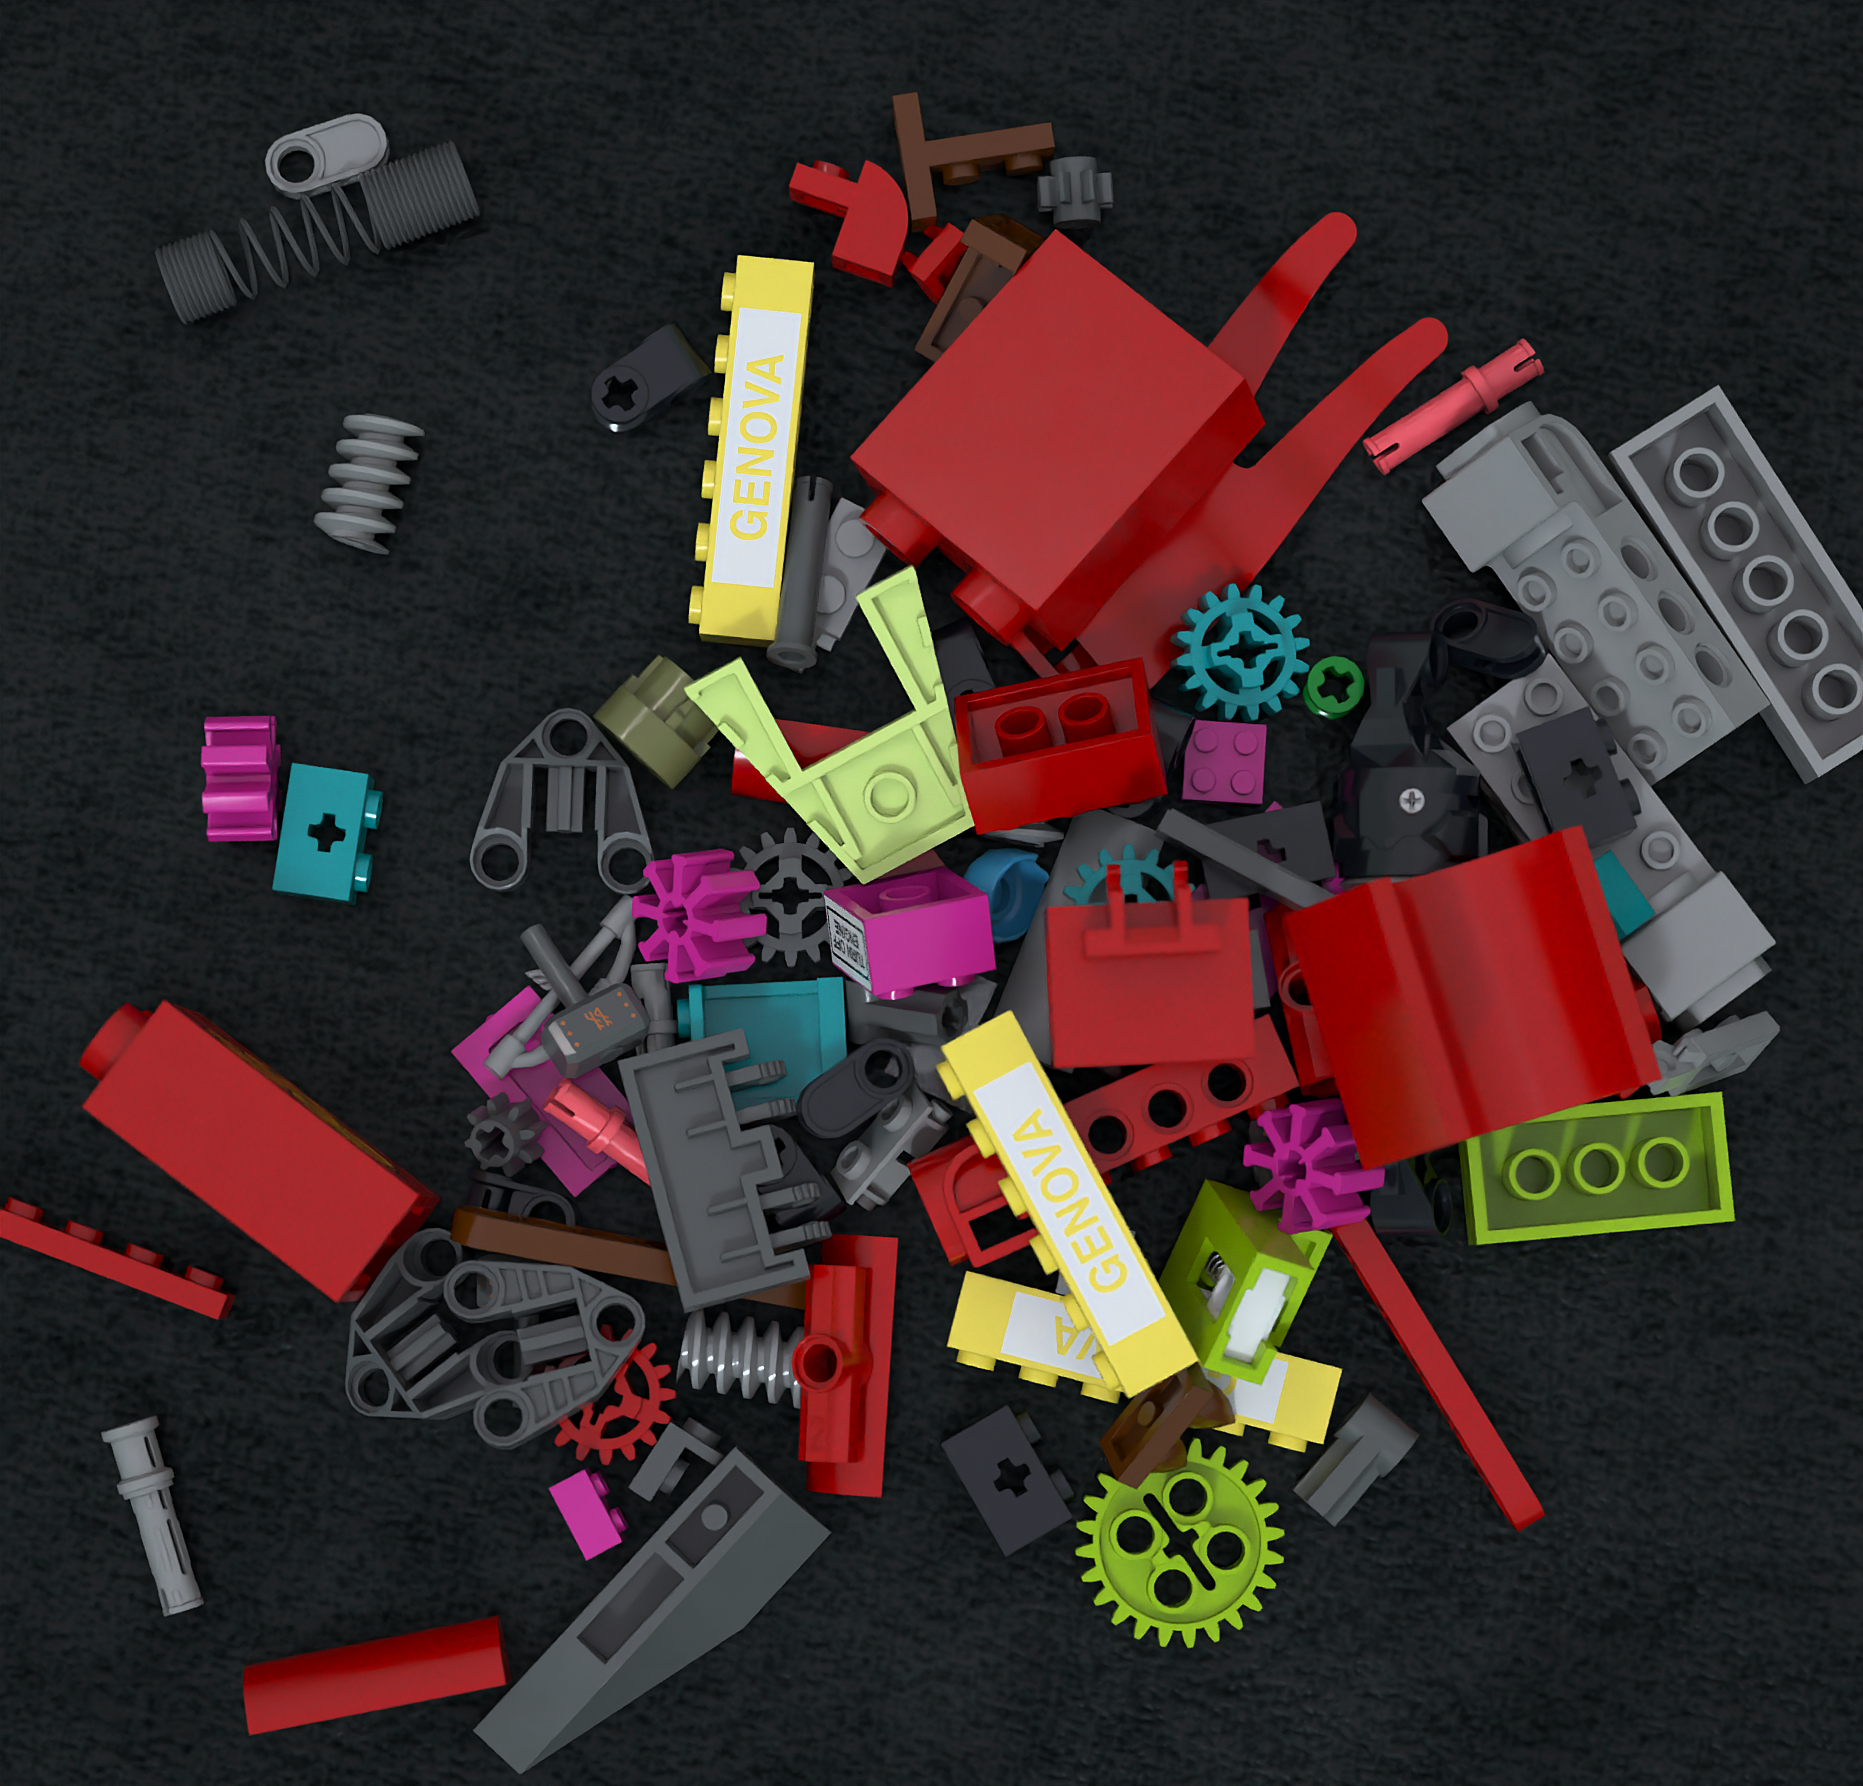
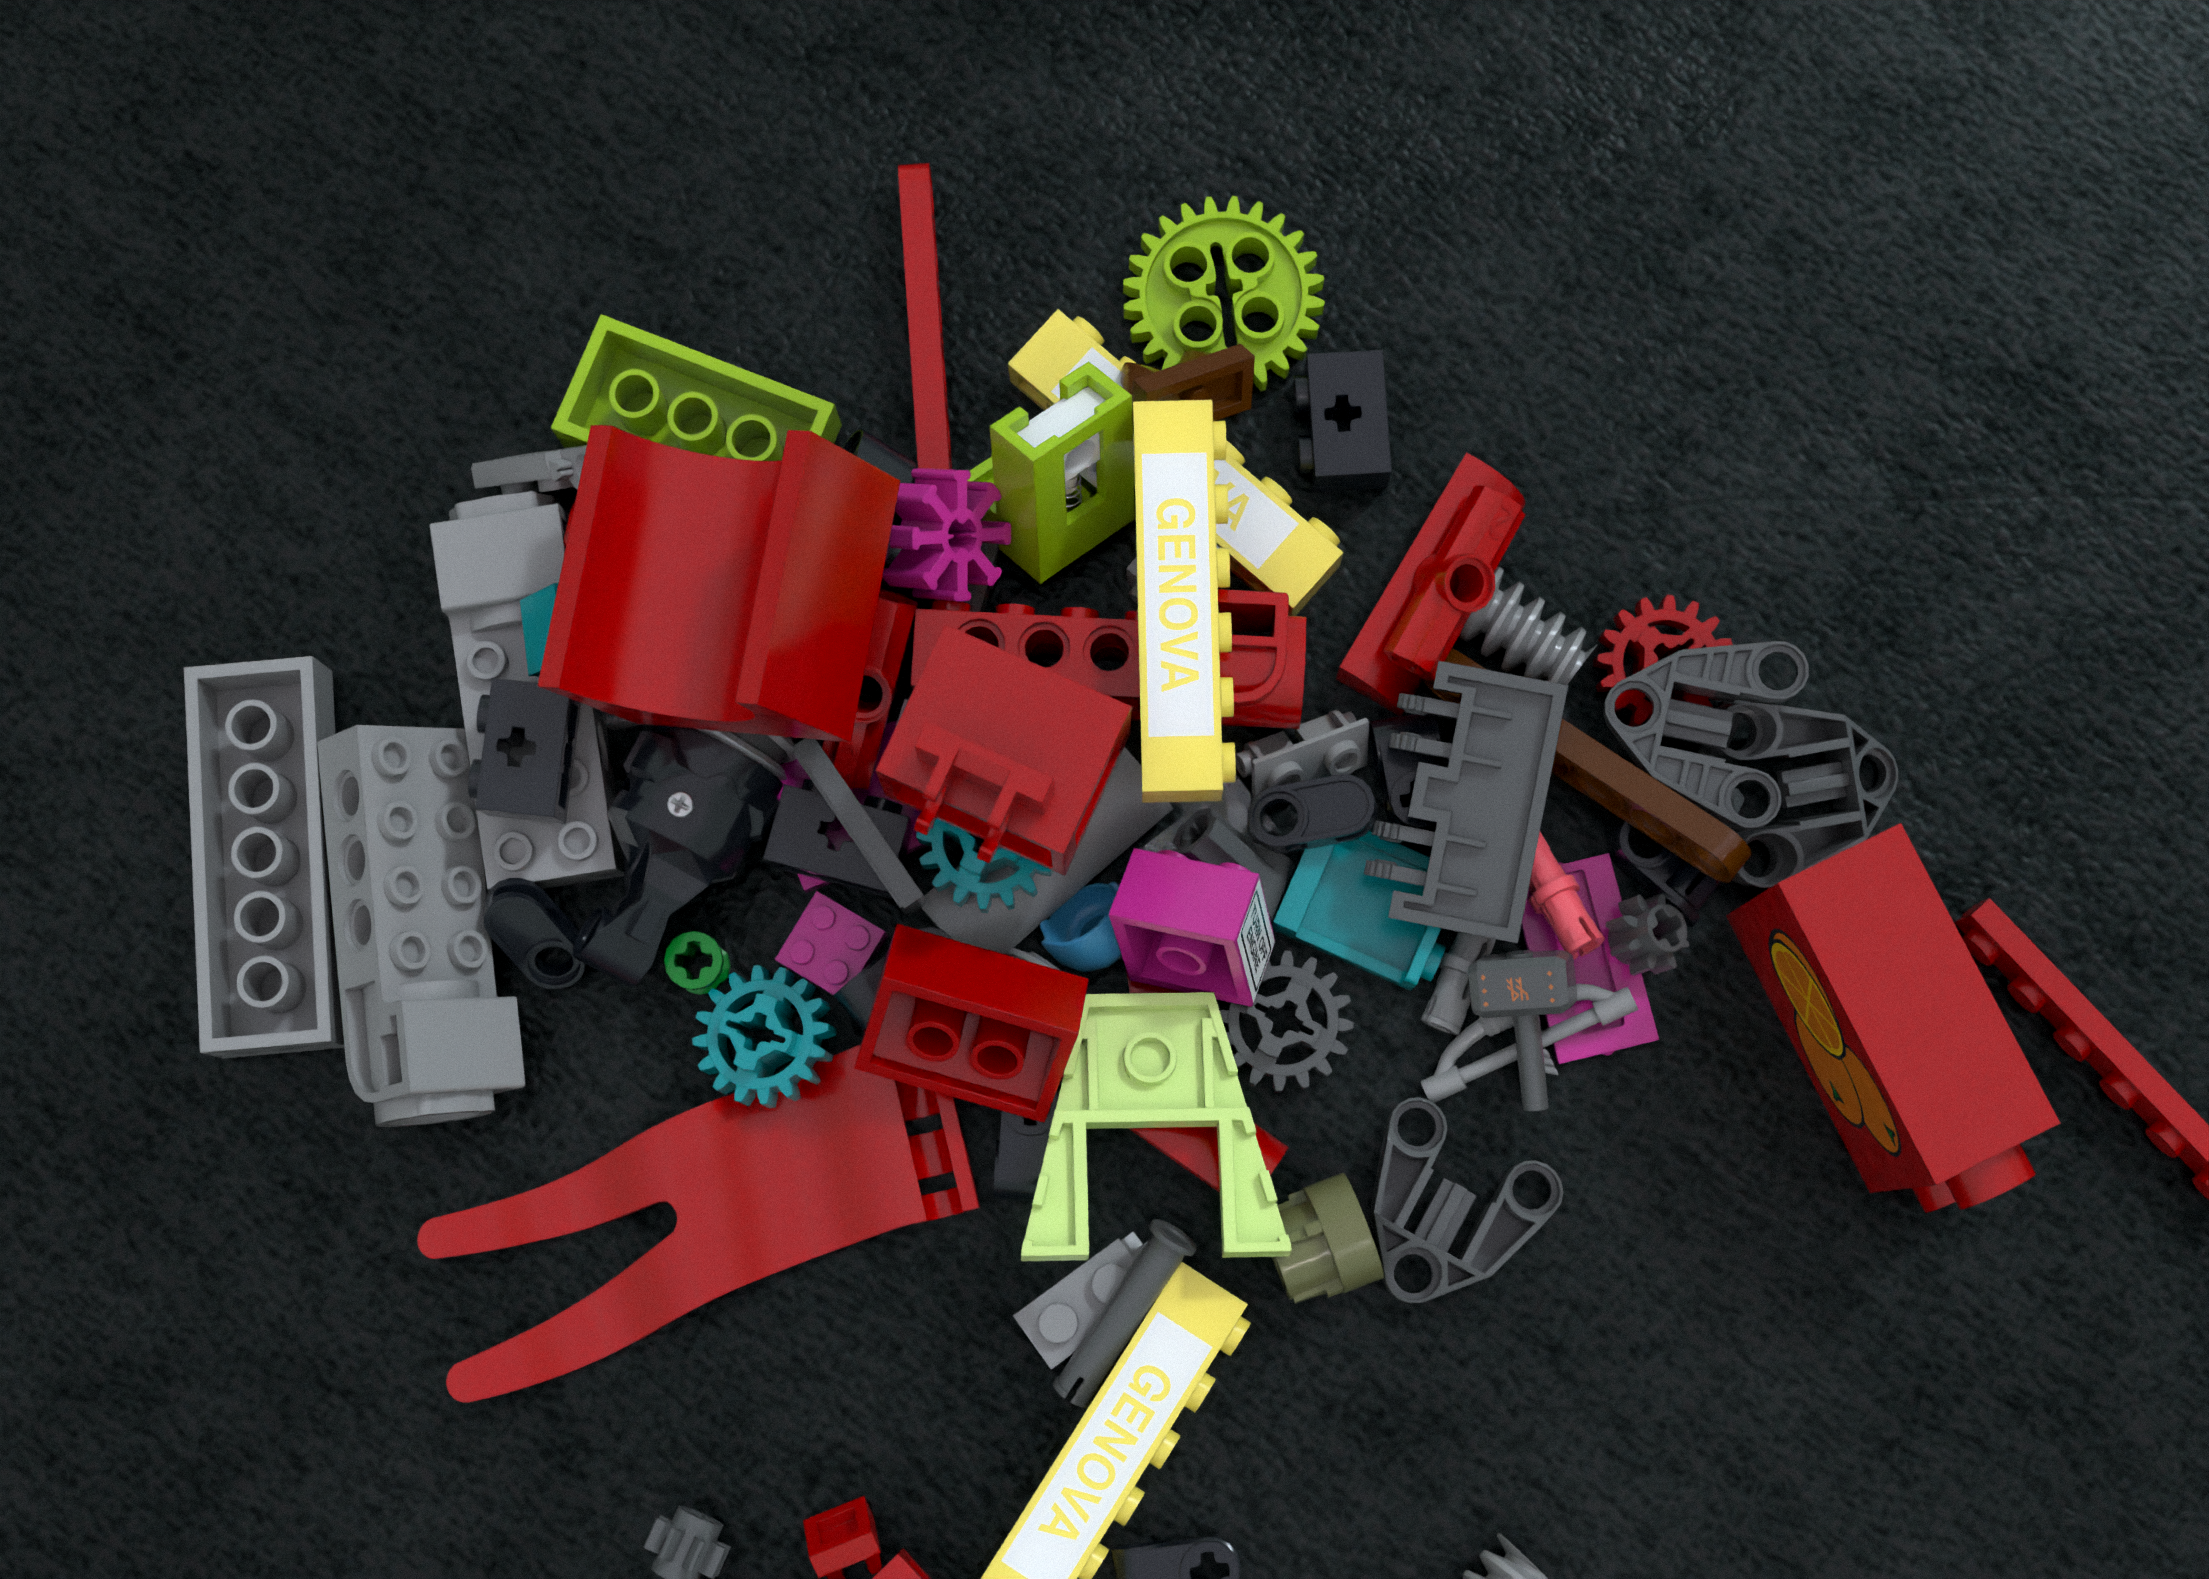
camera: 145 degrees left, 5 degrees down
light grey pin [101,1415,204,1616] -> none
dark pink gear [201,716,282,842] -> none
red brick [243,1615,512,1735] -> none
teal brick [272,763,383,905] -> none
dark grey wedge [473,1444,831,1774] -> none
dark pink piece [549,1466,629,1561] -> none
dark grey bracket [628,1417,726,1502] -> none
dark pink gear [632,849,767,983] -> none
red brick [850,229,1265,652] -> none
reddish brown bracket [914,213,1047,362] -> none
dark grey piece [1292,1392,1419,1527] -> none
coral pin [1363,338,1545,475] -> none

